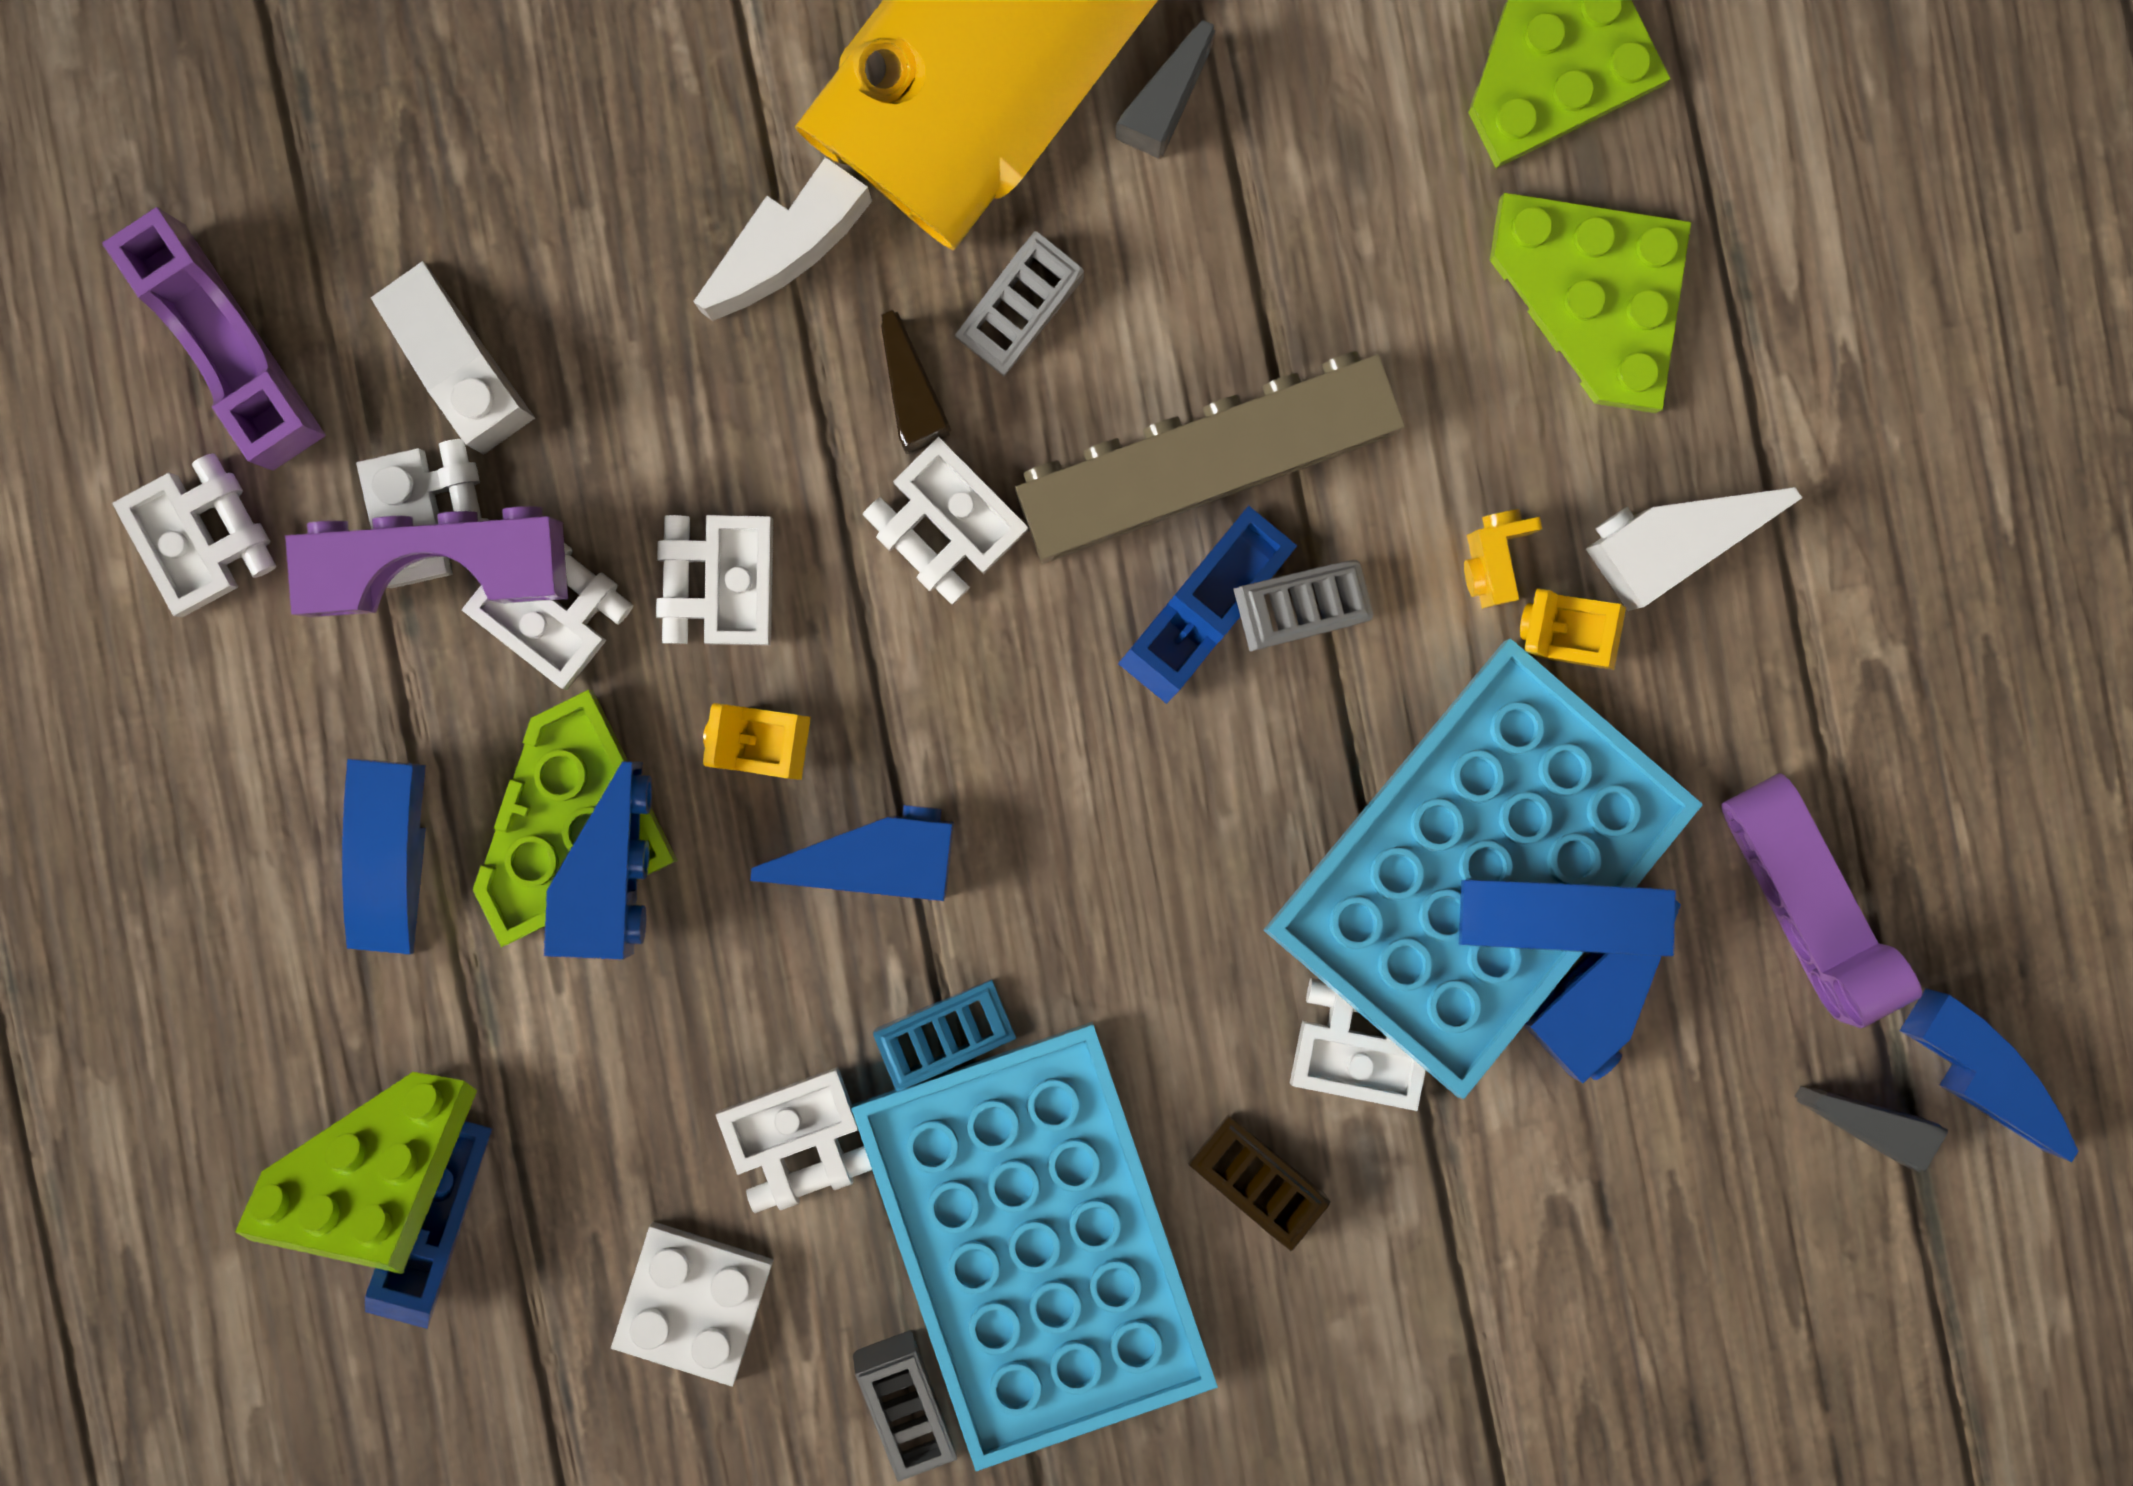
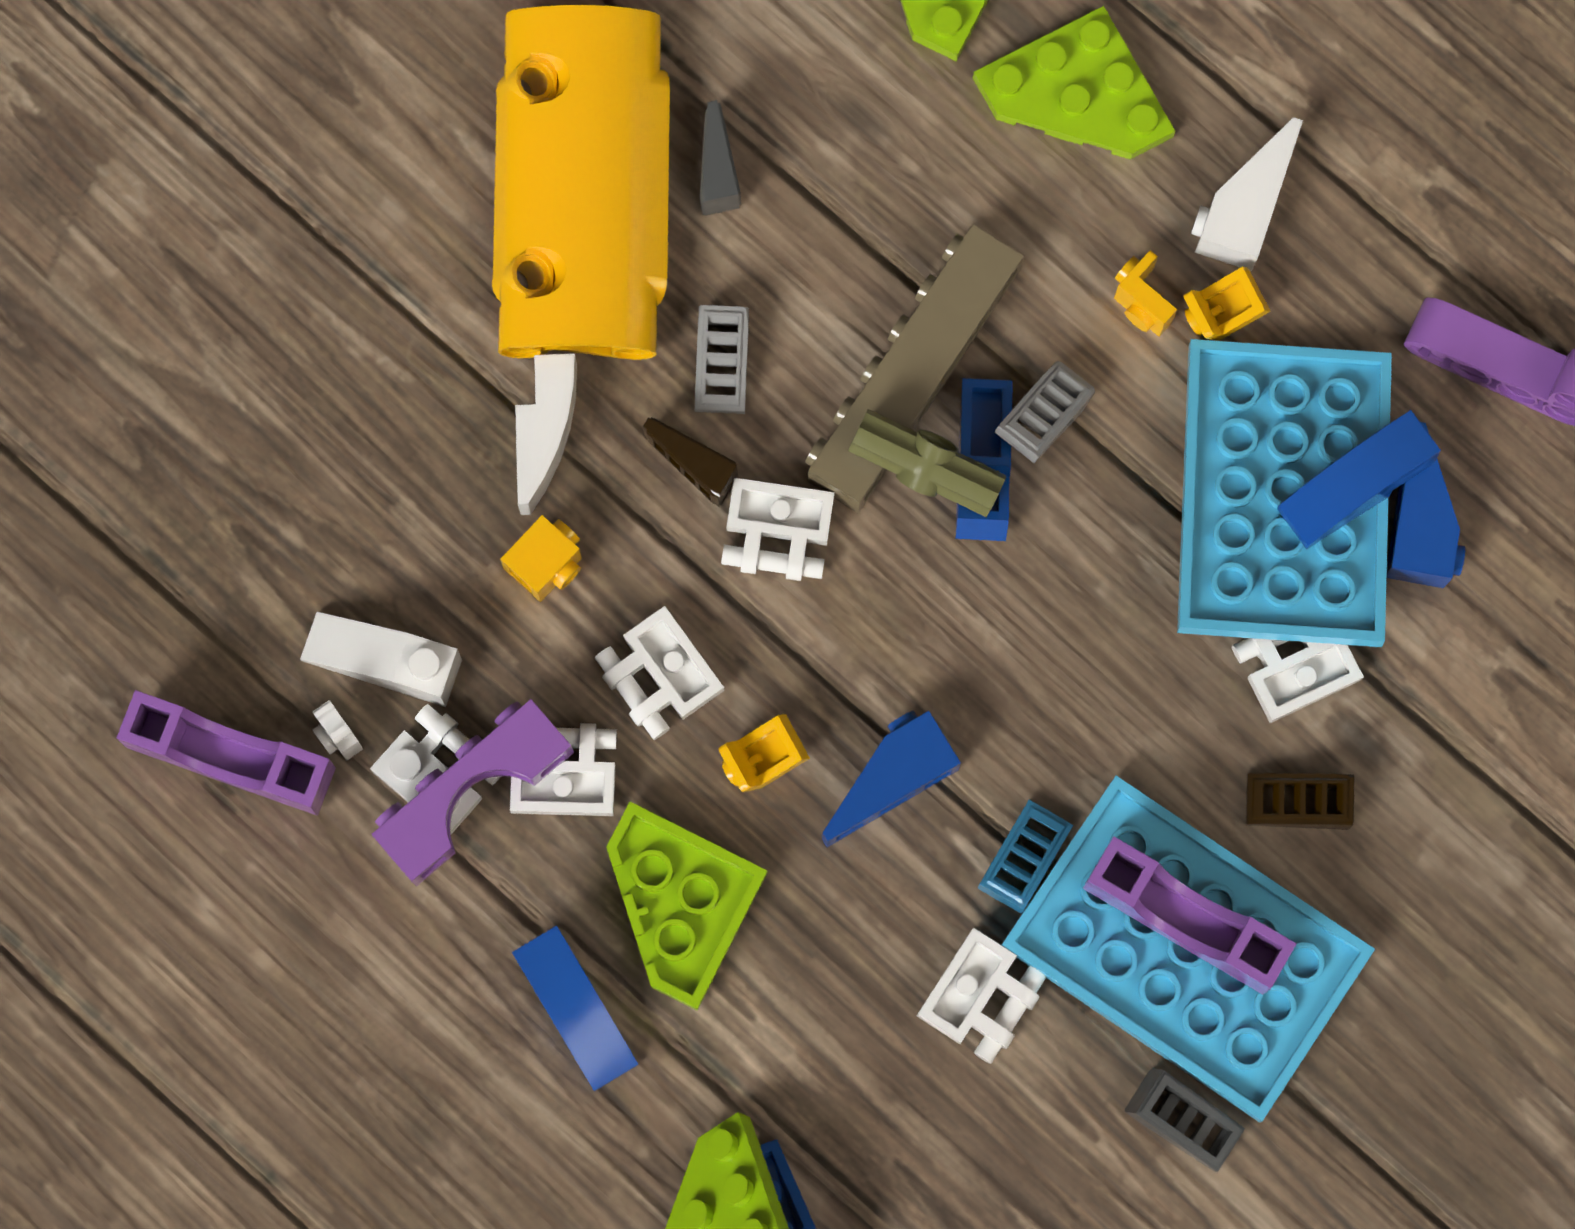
camera: 40 degrees left, 10 degrees down
white plate [112,453,277,618] -> none
blue slope [544,761,652,960] -> none
white plate [611,1222,774,1387] -> none
none -> white plate [312,700,363,761]
none -> yellow brick [500,515,582,602]
none -> olive piece [848,409,1006,517]
none -> medium lavender arch [1082,836,1297,995]

